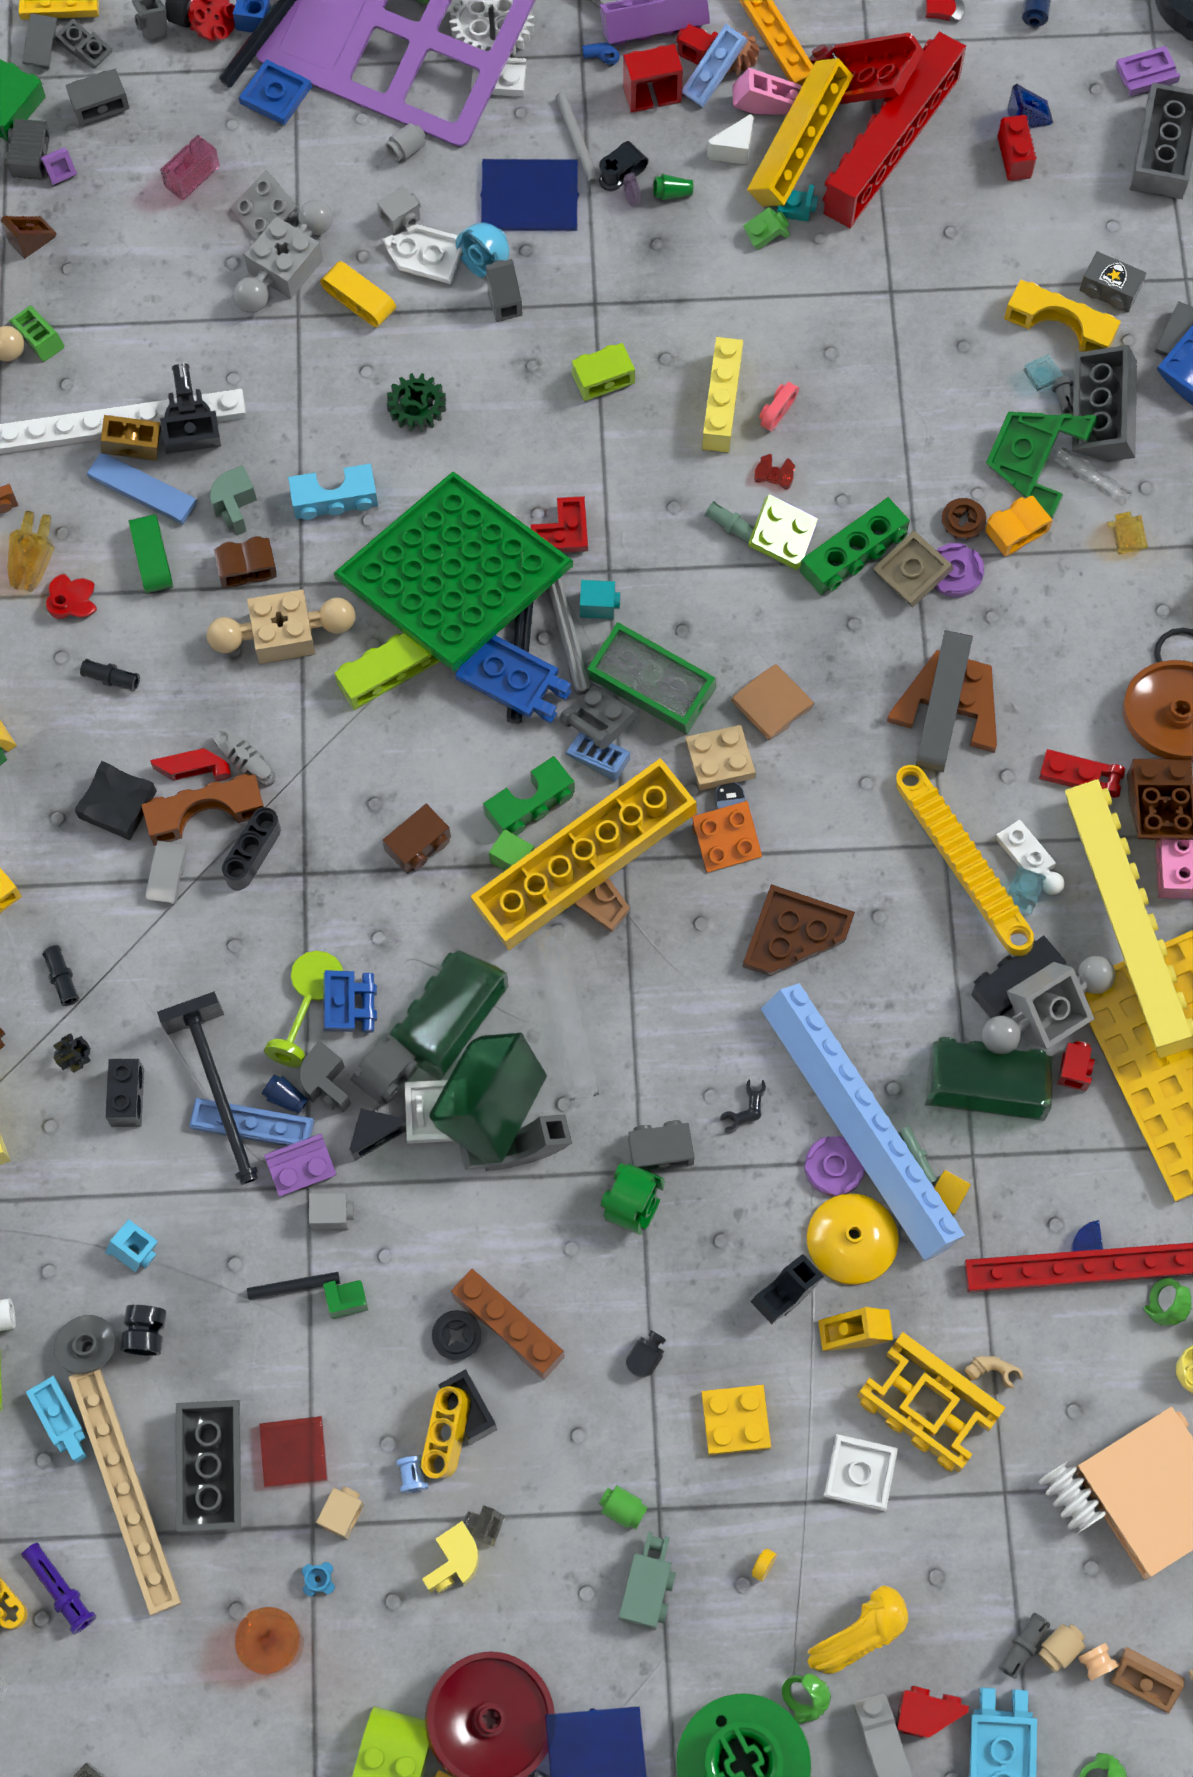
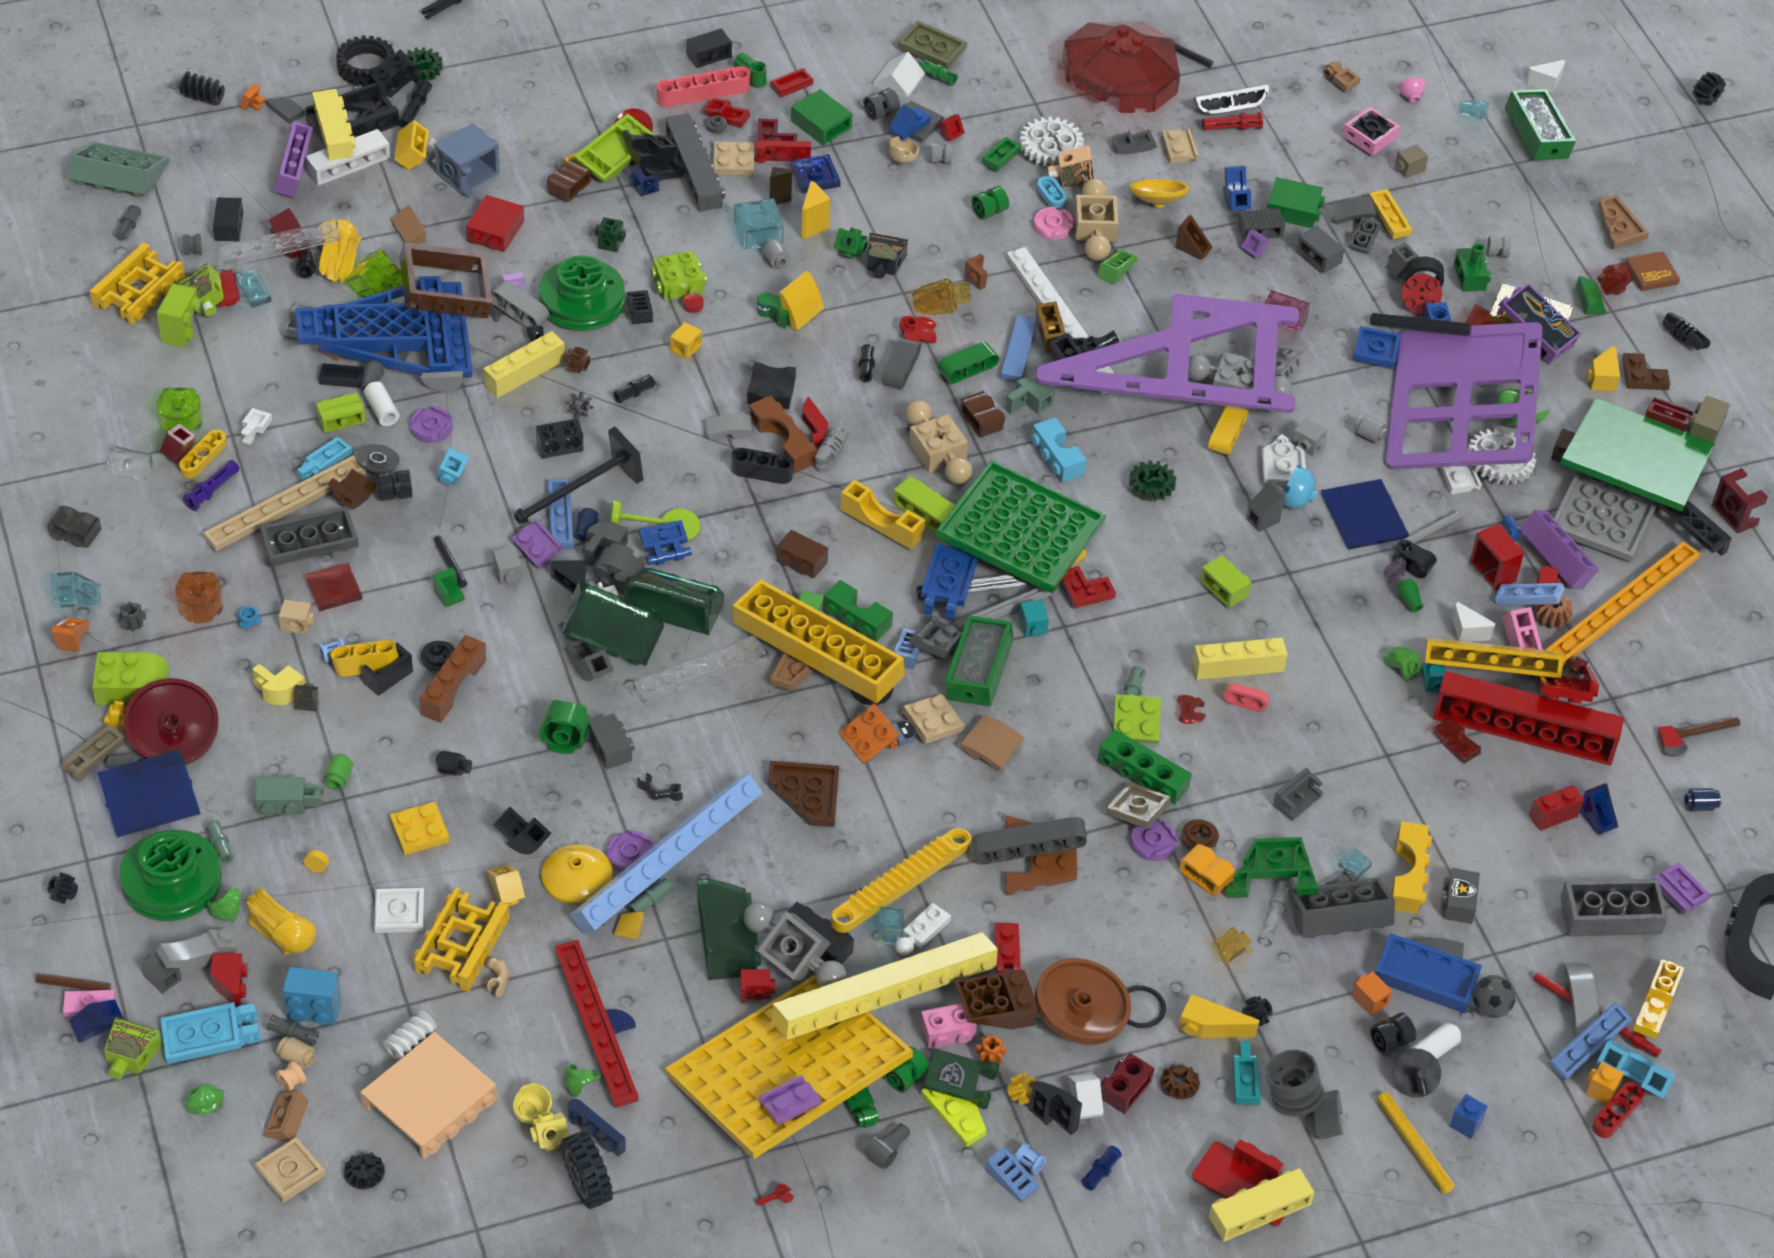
camera: 70 degrees right, 20 degrees down
none -> dark grey gear [117,602,146,632]
none -> sand green pin [205,820,234,865]
none -> dark azure brick [283,967,342,1025]
none -> reddish brown brick [328,469,377,509]
none -> medium lavender tile [410,407,453,443]
none -> yellow arch [840,480,925,550]
none -> dark grey beam [882,337,921,389]
none -> medium lavender piece [1036,294,1299,413]
none -> dark grey hinge [1273,767,1323,821]
none -> clear red slope [1433,718,1481,764]

